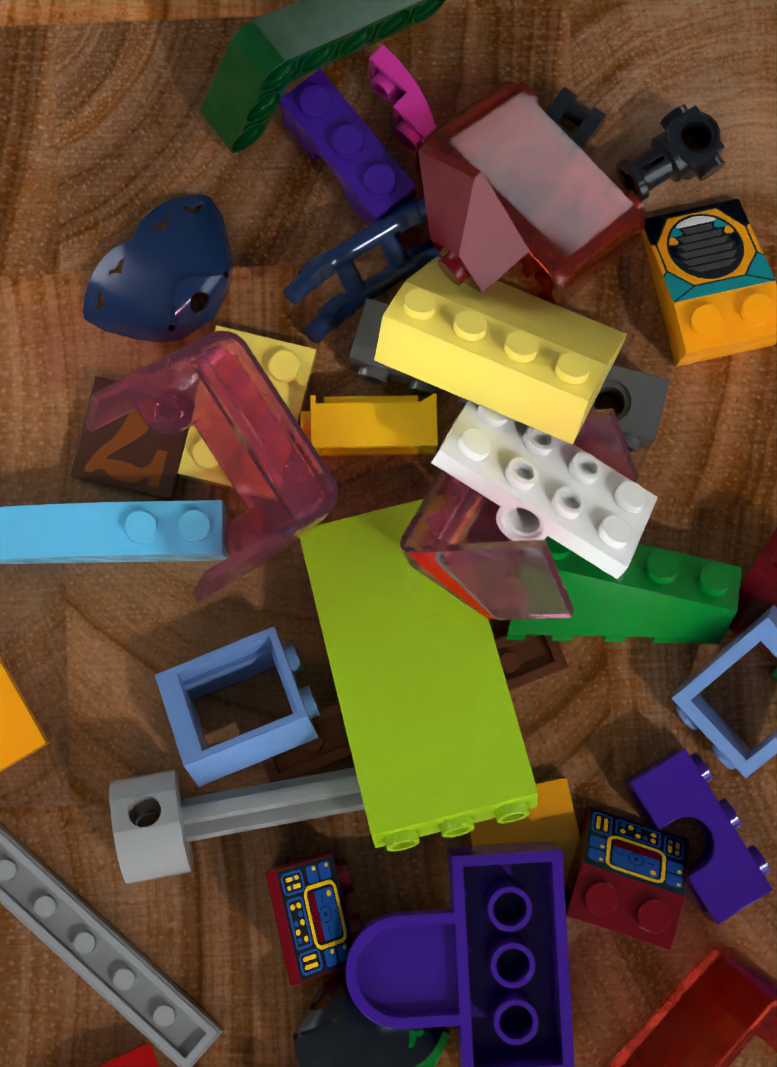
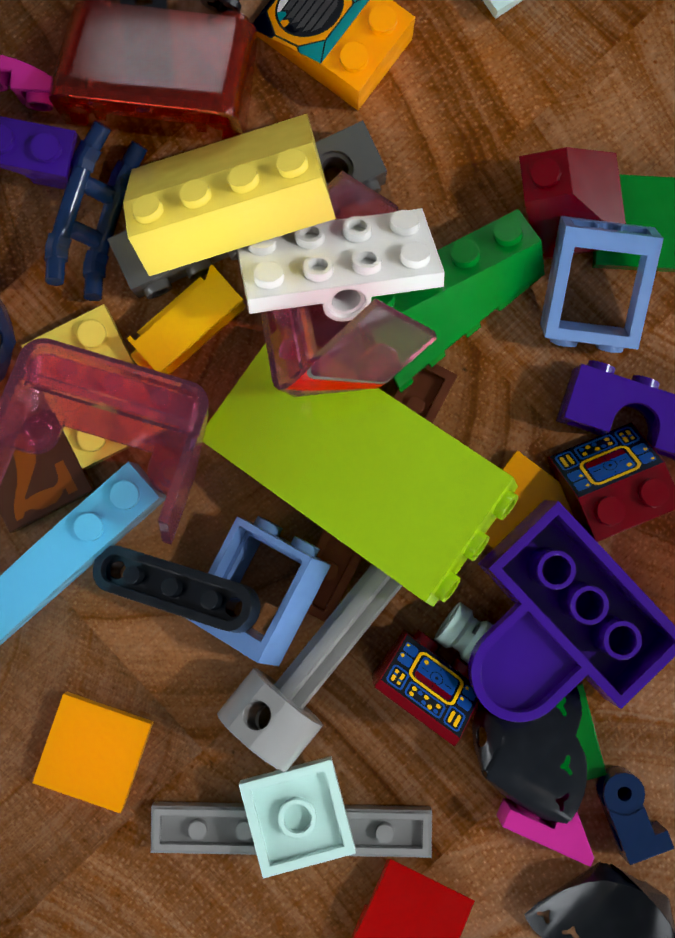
camera: 35 degrees left, 5 degrees up
dark red slope [418,143,530,293] -> none
none -> black plate [93,545,261,633]
none -> light aqua plate [239,756,356,878]
none -> light aqua wheel [434,602,493,664]

